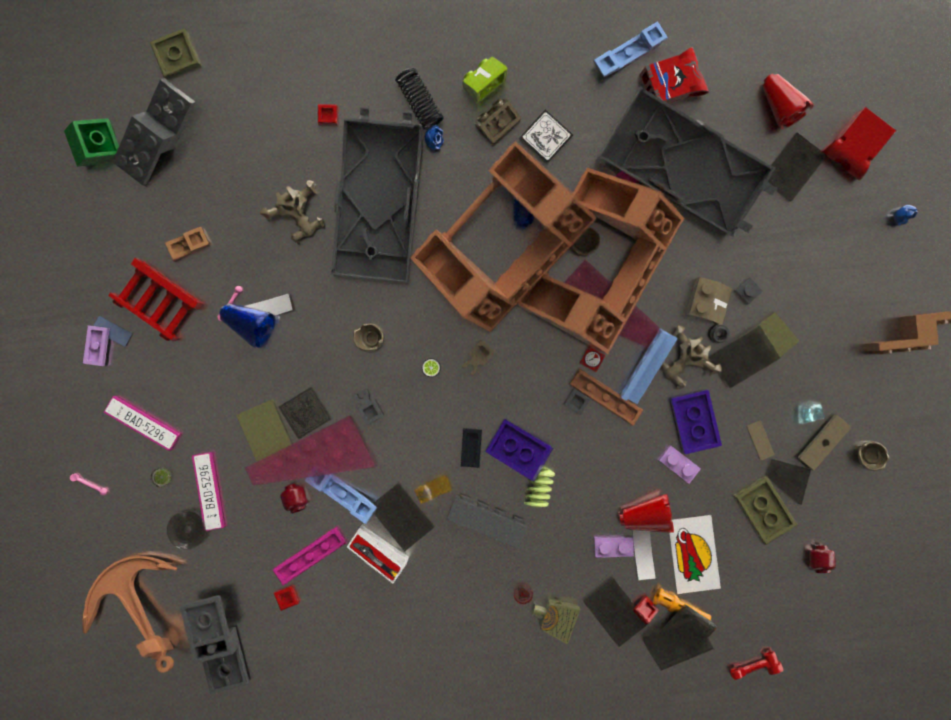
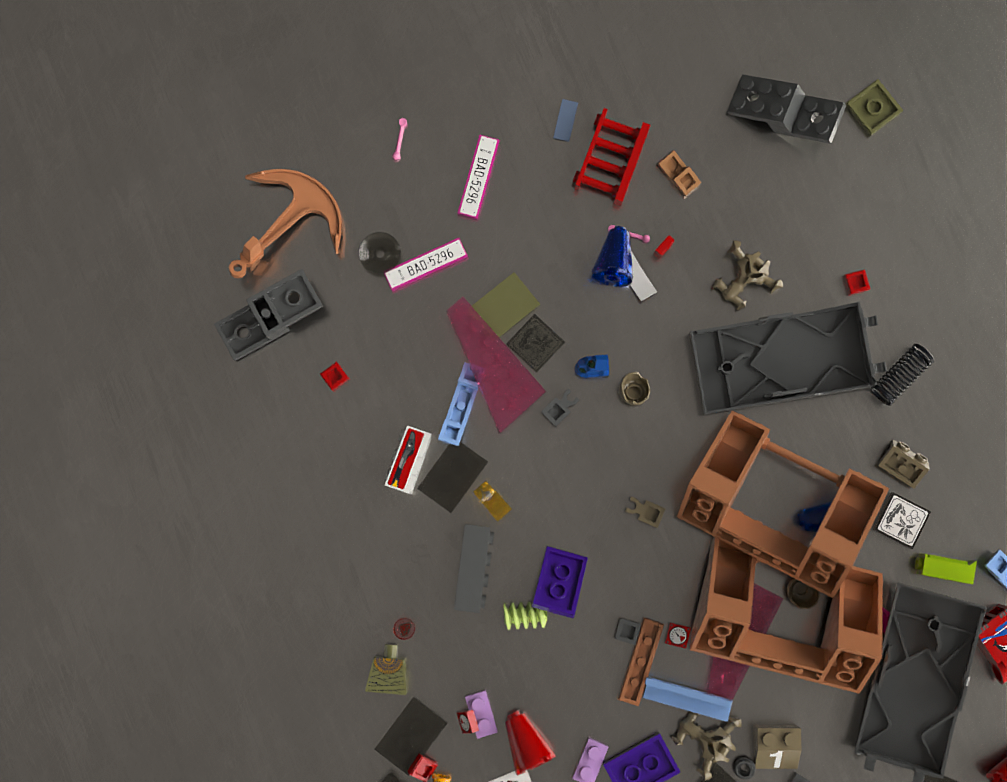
camera: 75 degrees right, 5 degrees down
green slope [64,118,119,167] -> none
lavender plate [83,326,110,366] -> none
clear smoke tile [150,468,171,487] -> none
dark pink tile [273,526,347,585] -> none
dark red head [280,484,308,514] -> none
tile [422,358,441,377] -> none
blue plate [425,126,444,150] -> none
black tile [460,428,482,468] -> none
lime slope [463,56,508,104] -> none
white sticker [633,530,656,580] -> none
none -> tile [457,710,479,734]
none -> blue rock [575,355,609,378]
none -> red tile [653,235,675,259]
none -> lime window [915,553,977,584]

